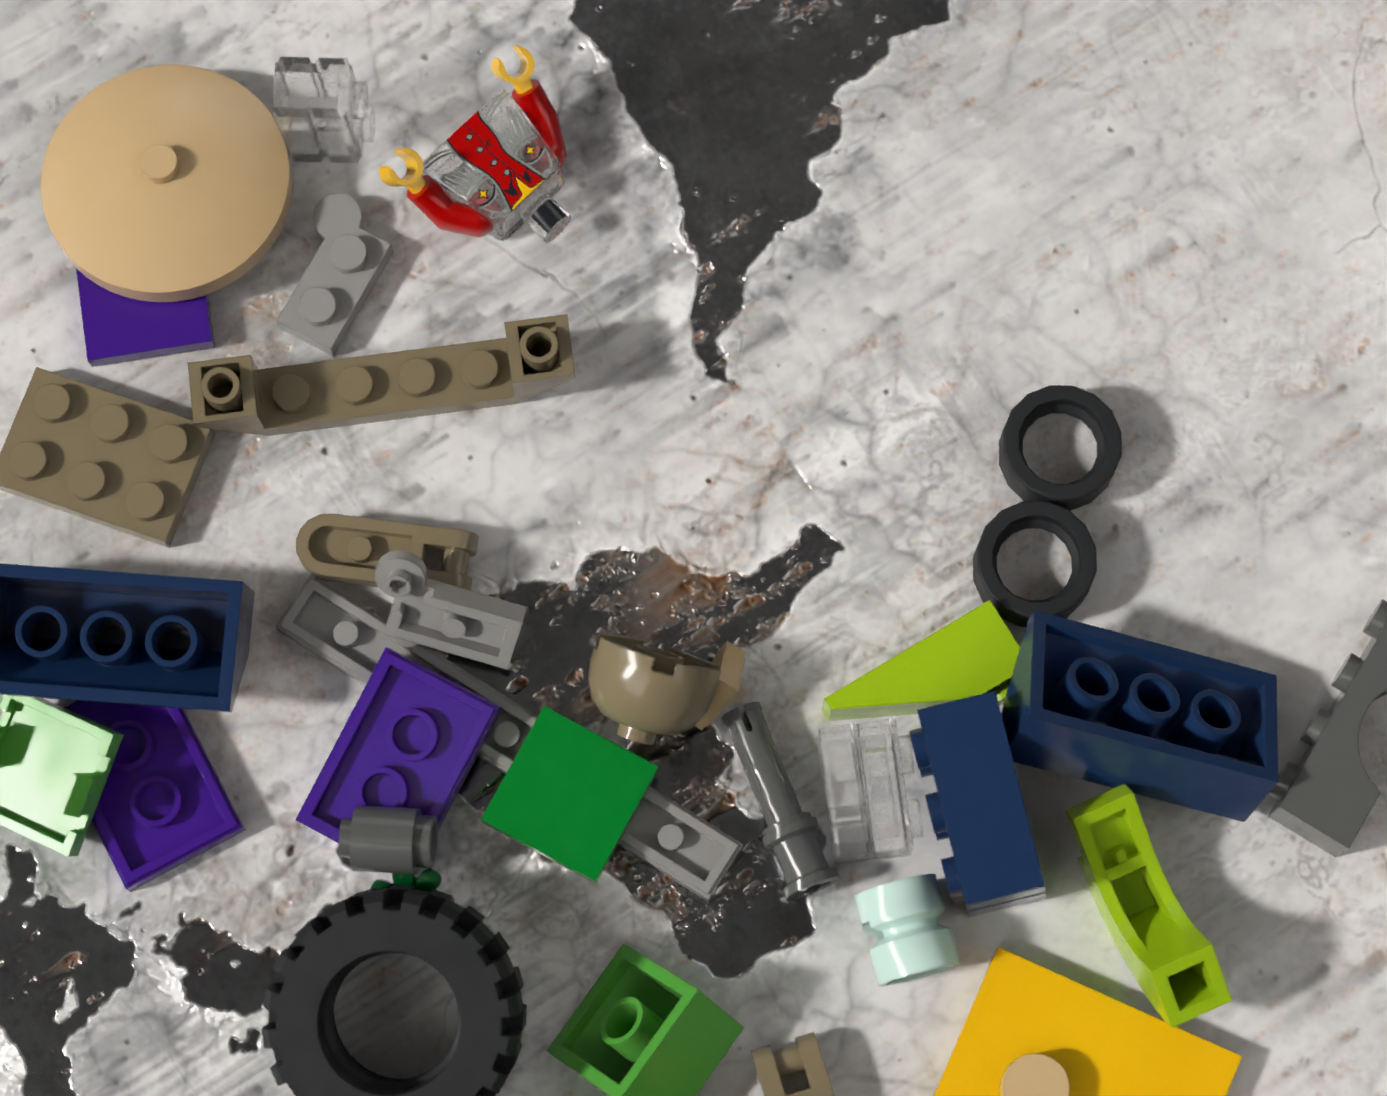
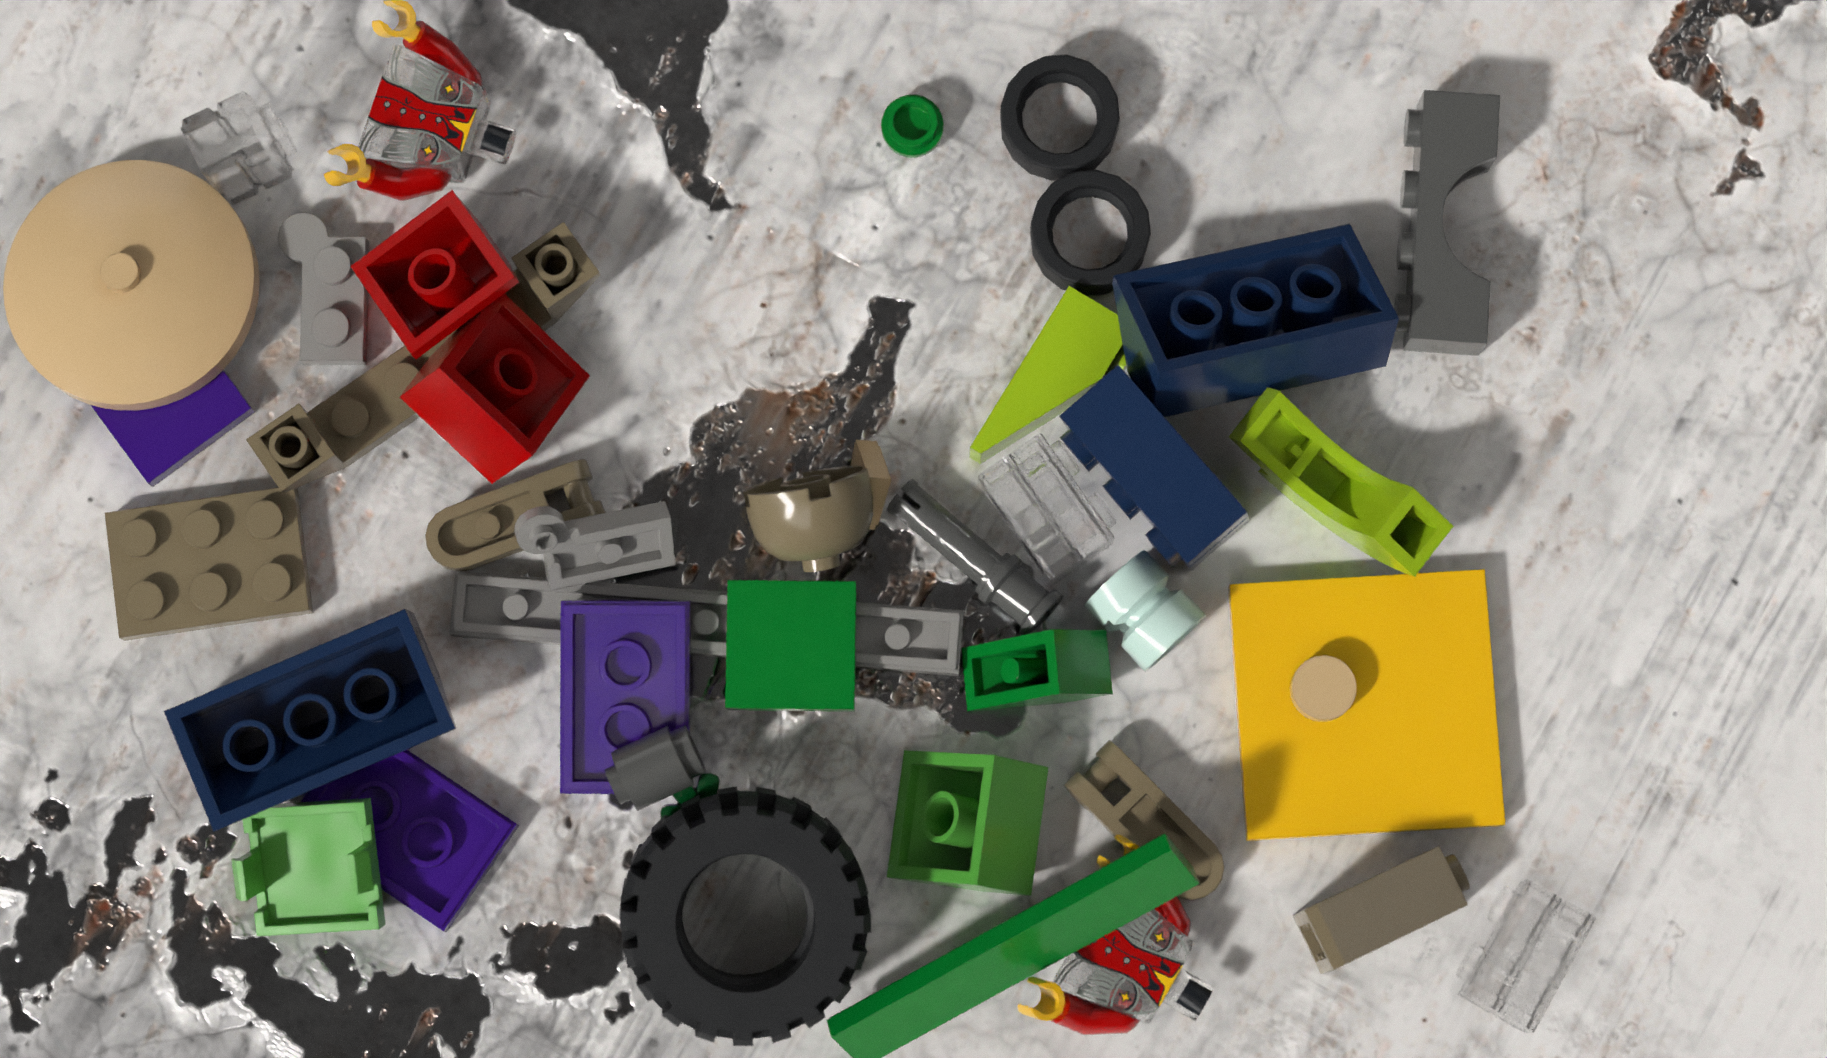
camera: 25 degrees left, 5 degrees up
none -> red slope [350,190,519,359]
none -> red slope [400,293,590,484]
none -> green plate [881,95,944,158]
none -> green slope [961,629,1113,711]

